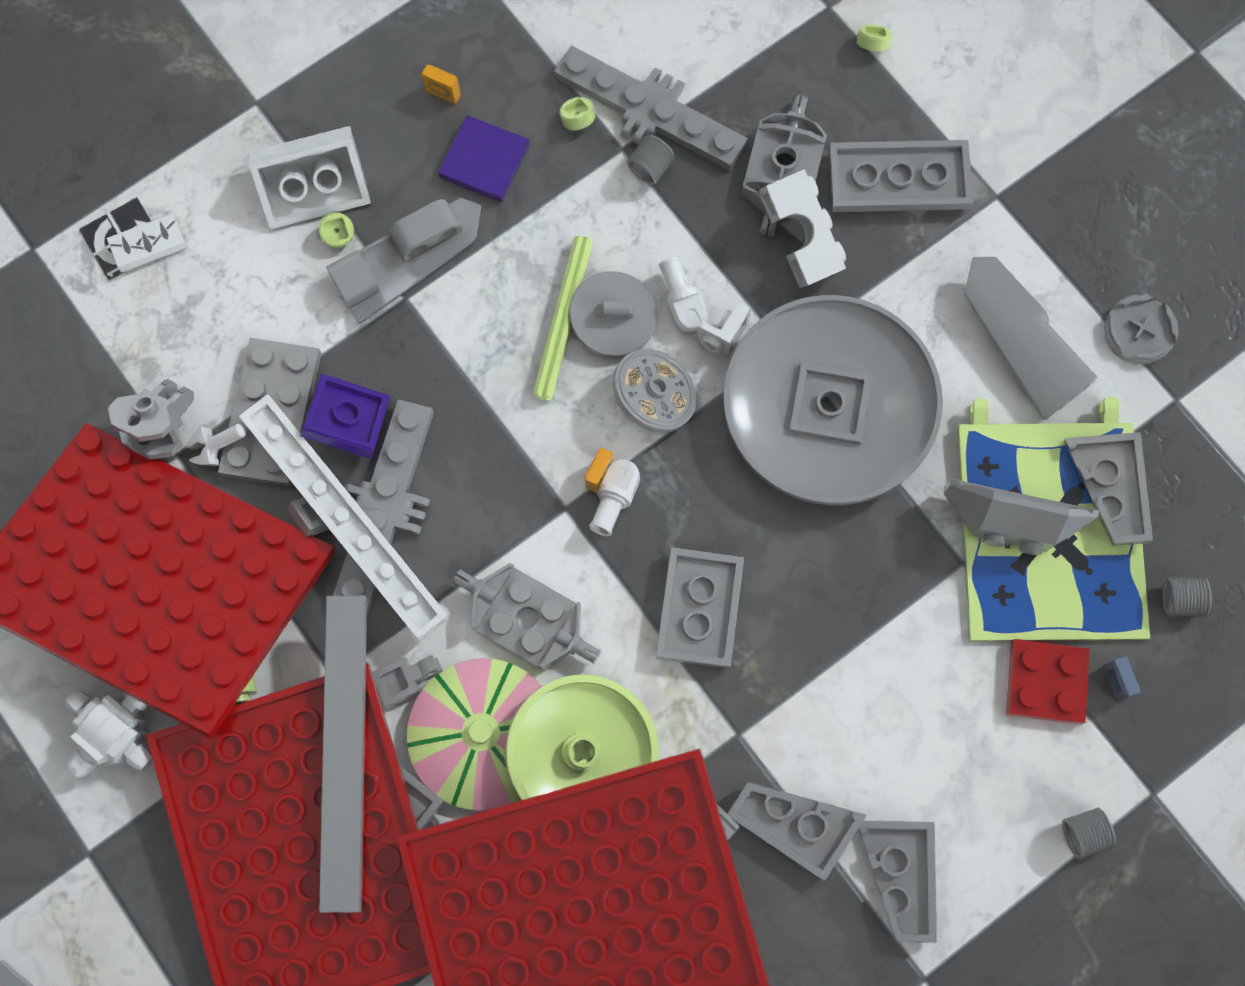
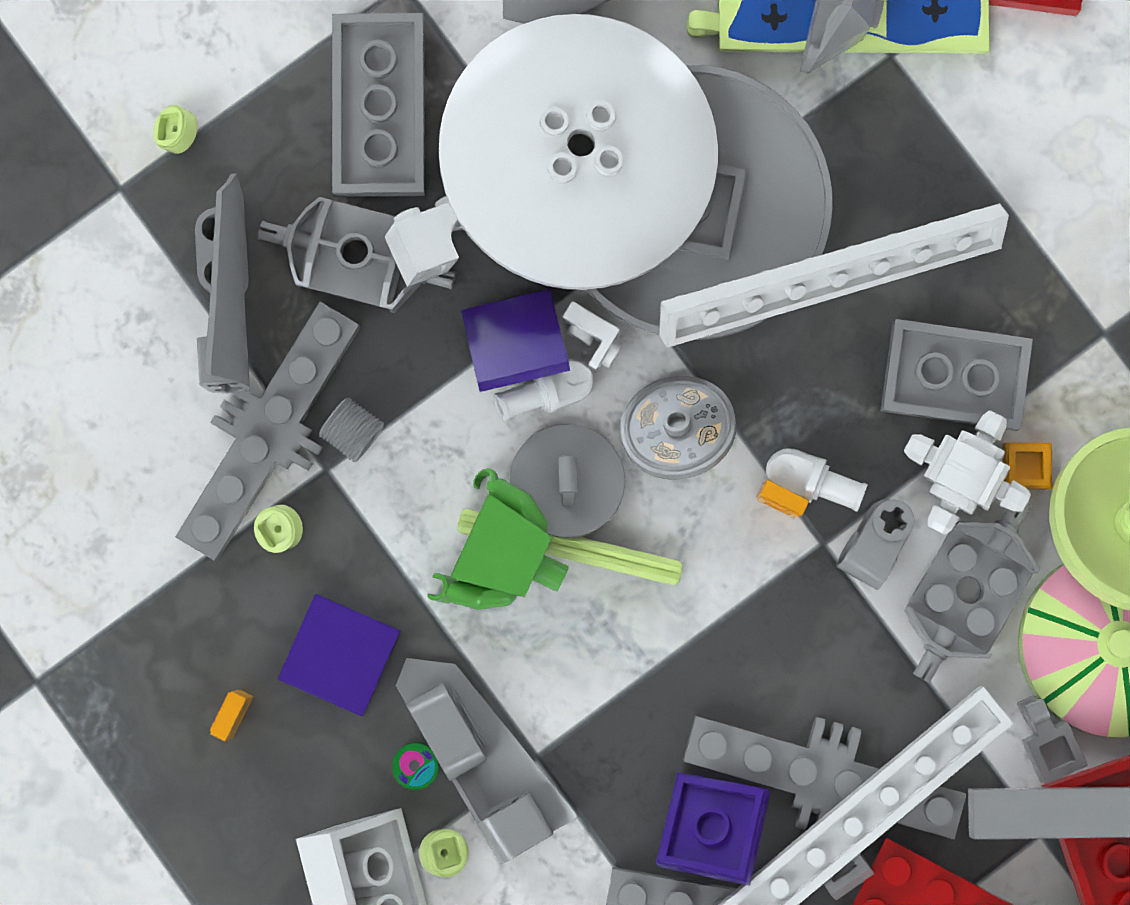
camera: 90 degrees left, 10 degrees up
none -> light grey panel [195,173,250,394]
none -> tile [392,742,440,790]
none -> bright green torso [427,468,569,610]
none -> white dish [439,14,718,290]
none -> dark purple tile [461,289,570,392]
none -> white plate [659,203,1009,348]
none -> light grey piece [836,499,914,590]
none -> white piece [904,411,1031,535]
none -> light orange tile [1002,442,1052,490]

